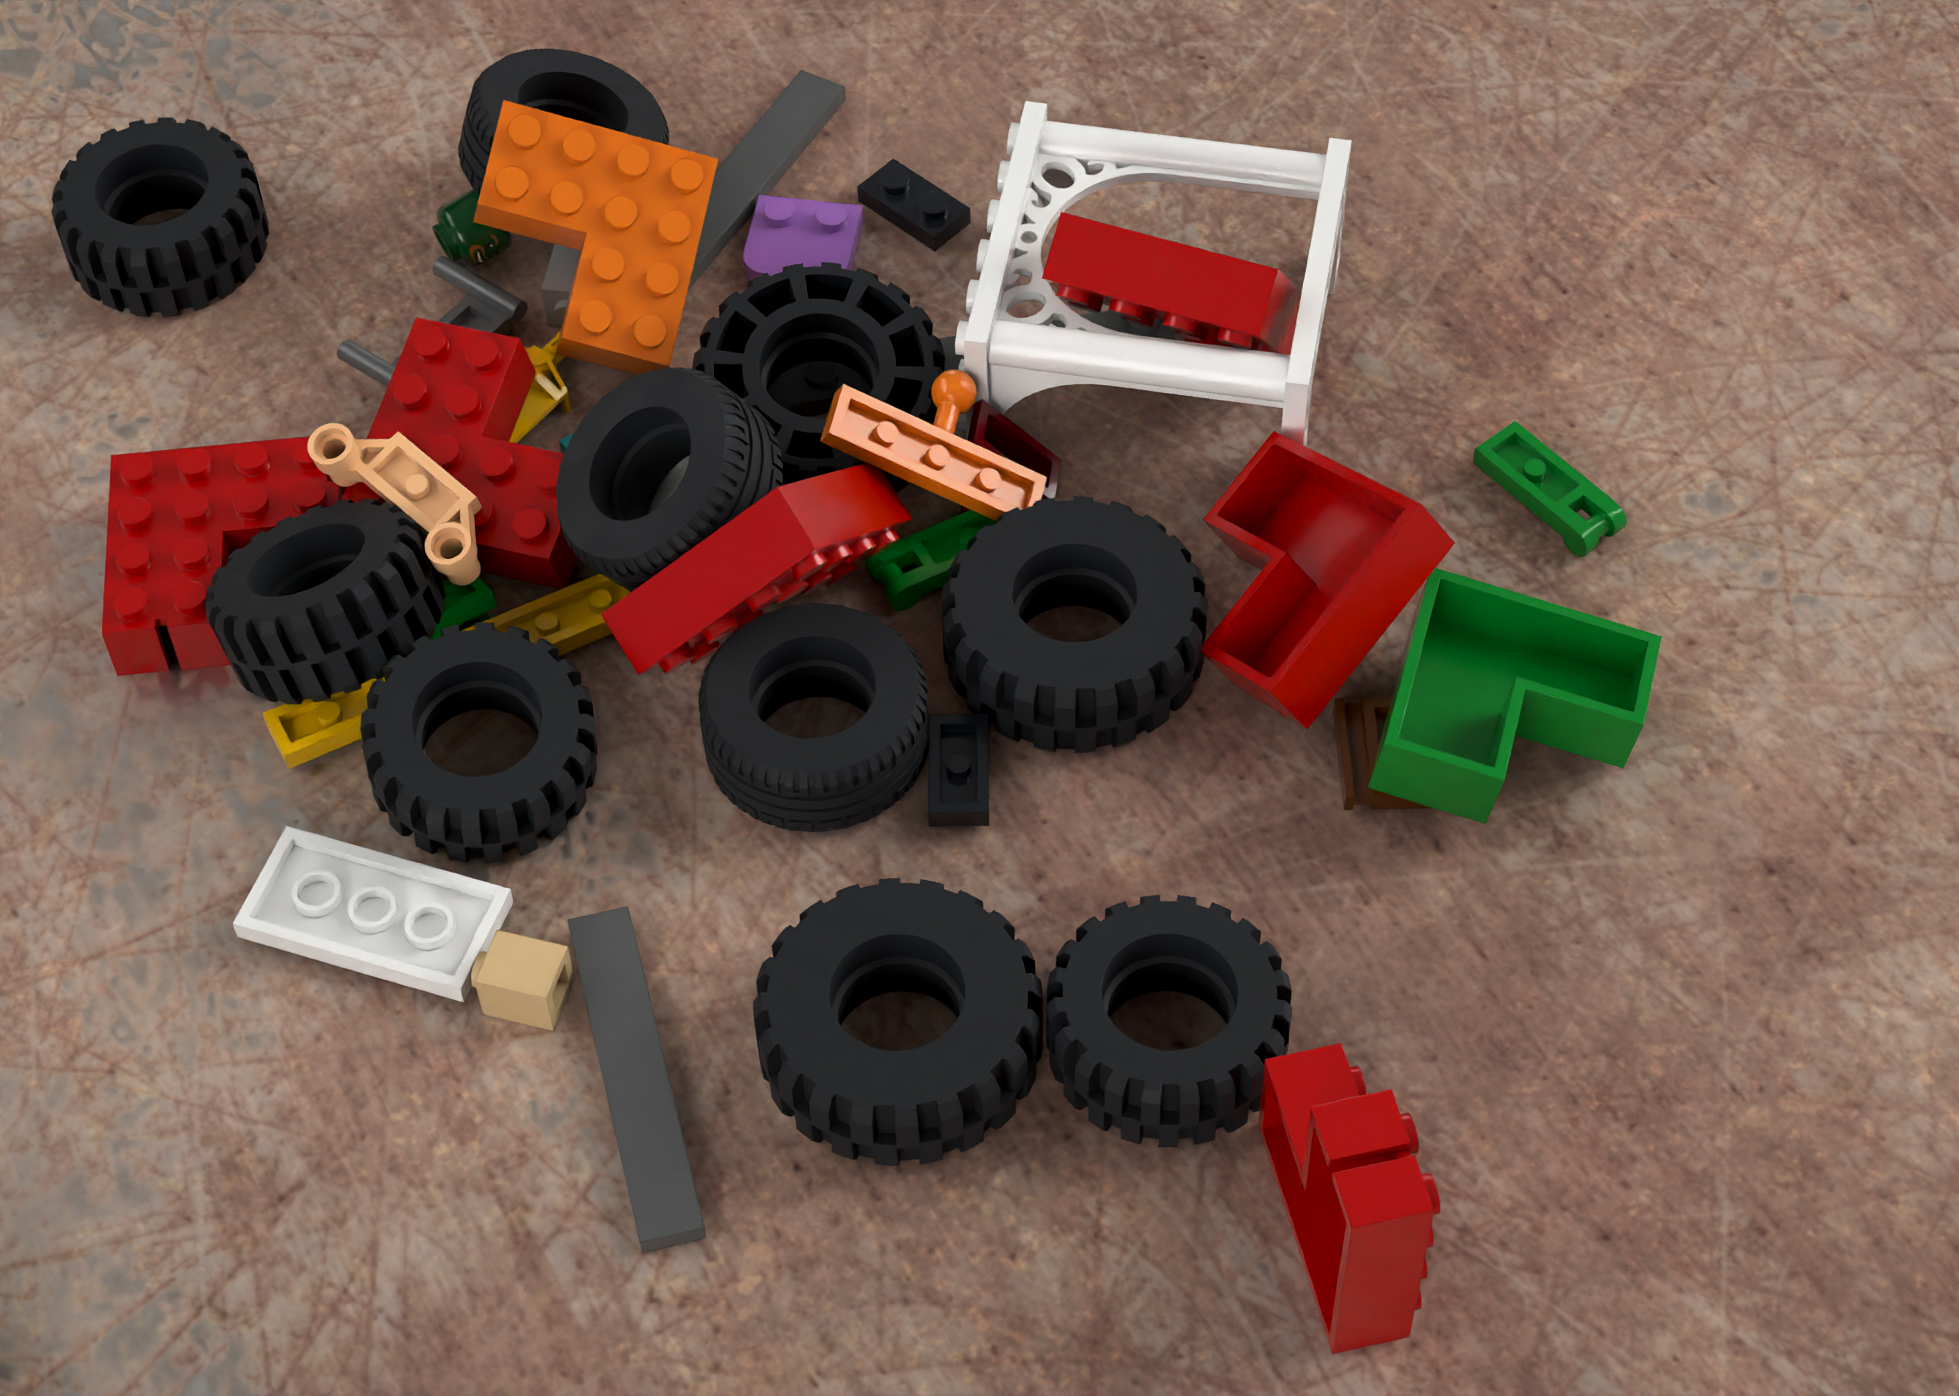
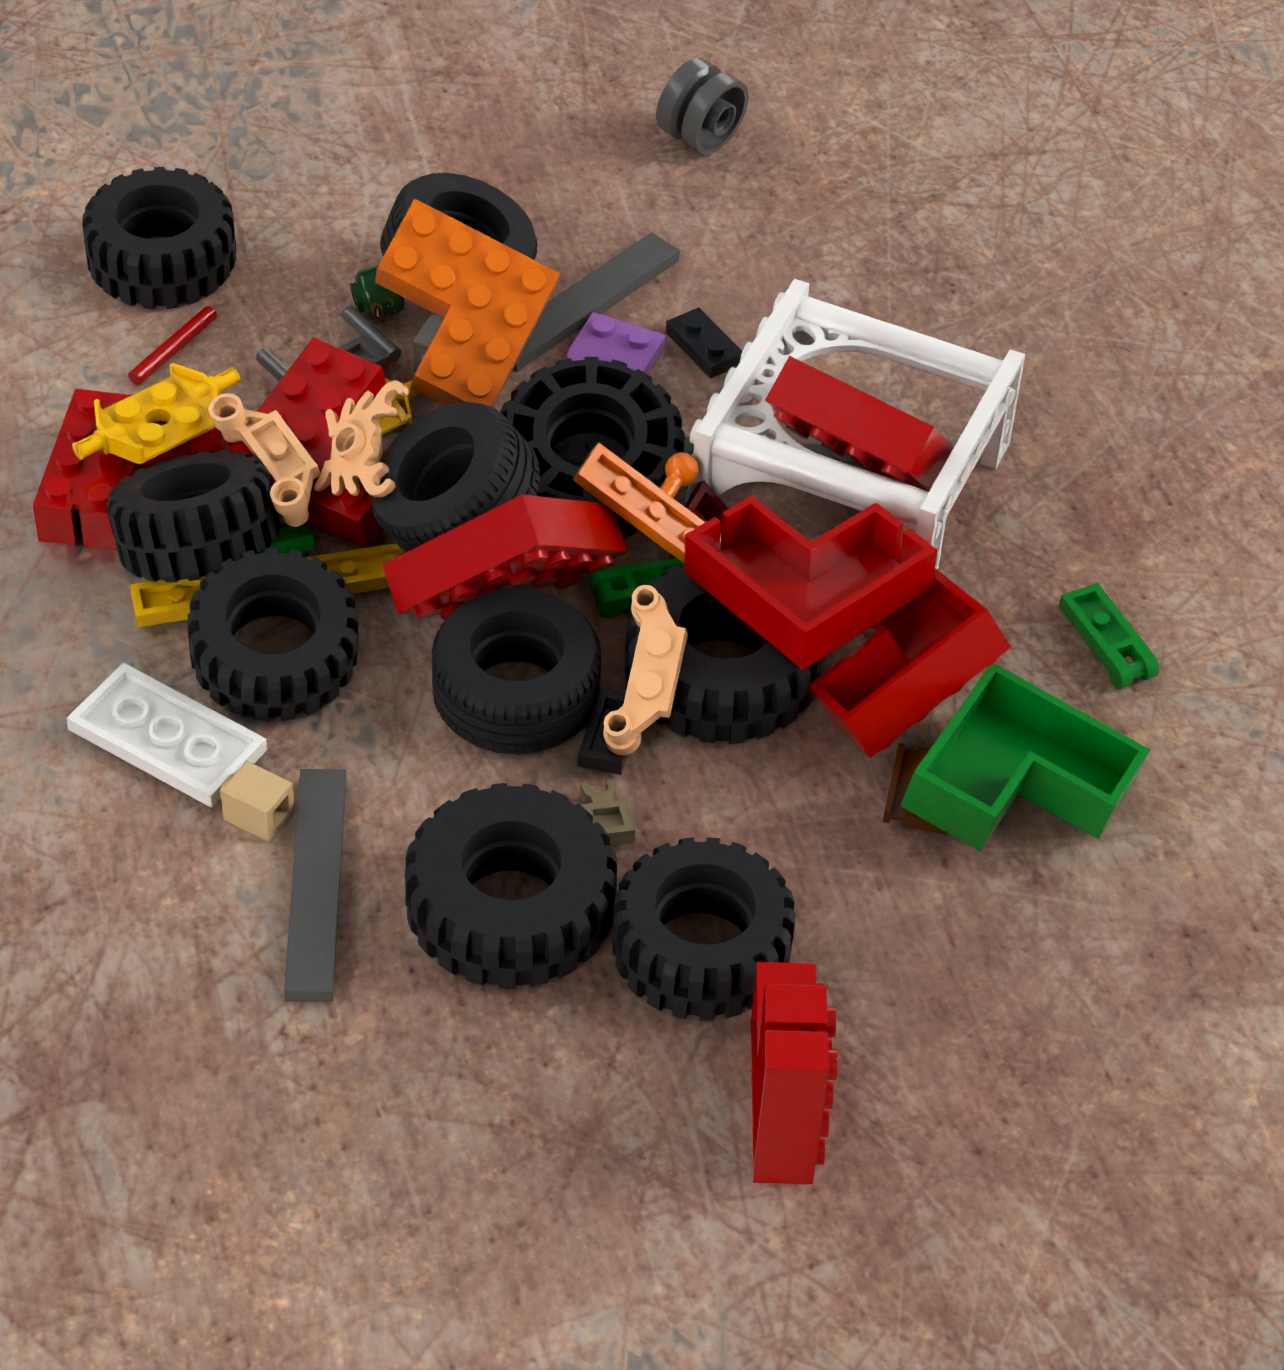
camera: 10 degrees right, 5 degrees down
none -> yellow plate [72,363,241,464]
none -> red bar [128,306,217,385]
none -> light nougat animal [314,380,409,497]
none -> dark tan plate [580,779,635,846]
none -> light nougat plate [603,585,688,755]
none -> red piece [684,495,937,670]

